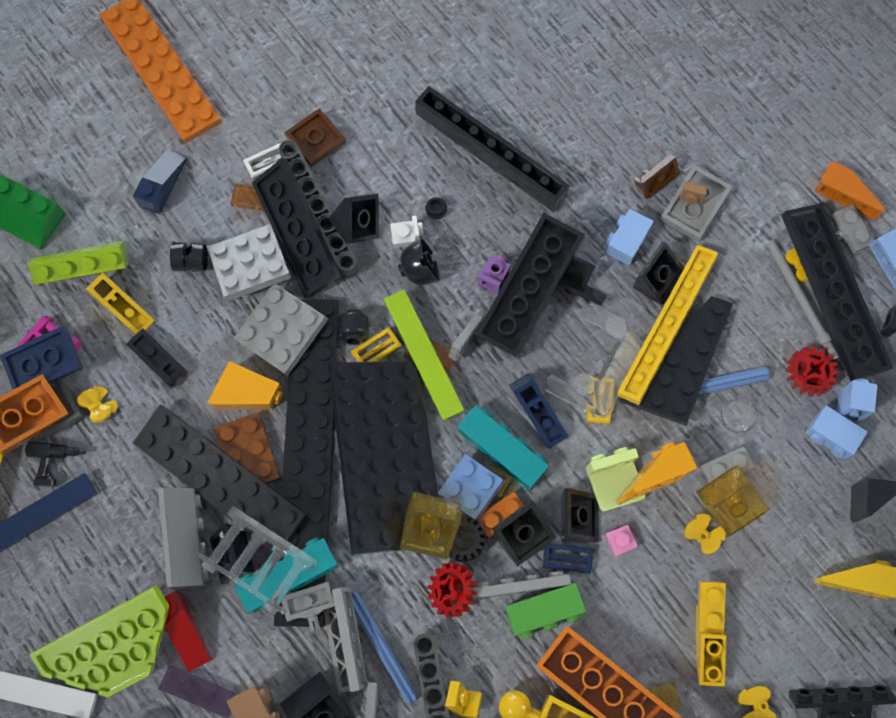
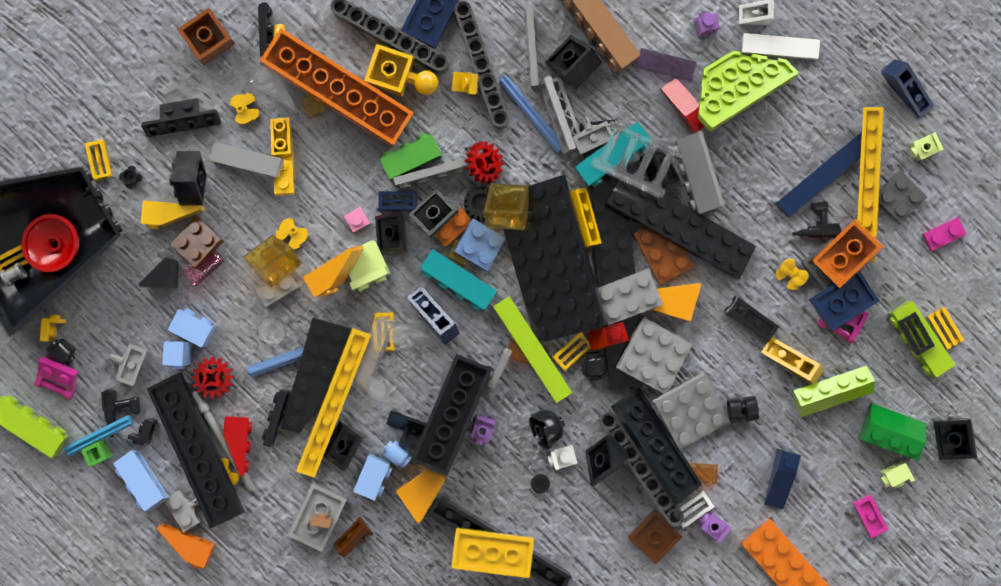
camera: 175 degrees right, 15 degrees up
none -> black brick [169,151,207,206]
none -> plate [171,216,224,269]
none -> clear pink plate [183,251,225,286]
none -> light grey tile [209,142,284,178]
none -> red slope [223,416,252,476]
none -> black plate [262,389,290,447]
none -> light blue brick [383,440,412,468]
none -> light orange slope [396,470,446,523]
none -> yellow plate [451,528,534,578]
none -> yellow brick [570,188,602,248]
none -> red slope [587,322,629,351]
none -> light grey plate [598,268,663,325]
none -> medium lavender brick [699,511,731,543]
none -> dark pink plate [852,494,889,538]
none -> yellowish green brick [880,461,915,488]

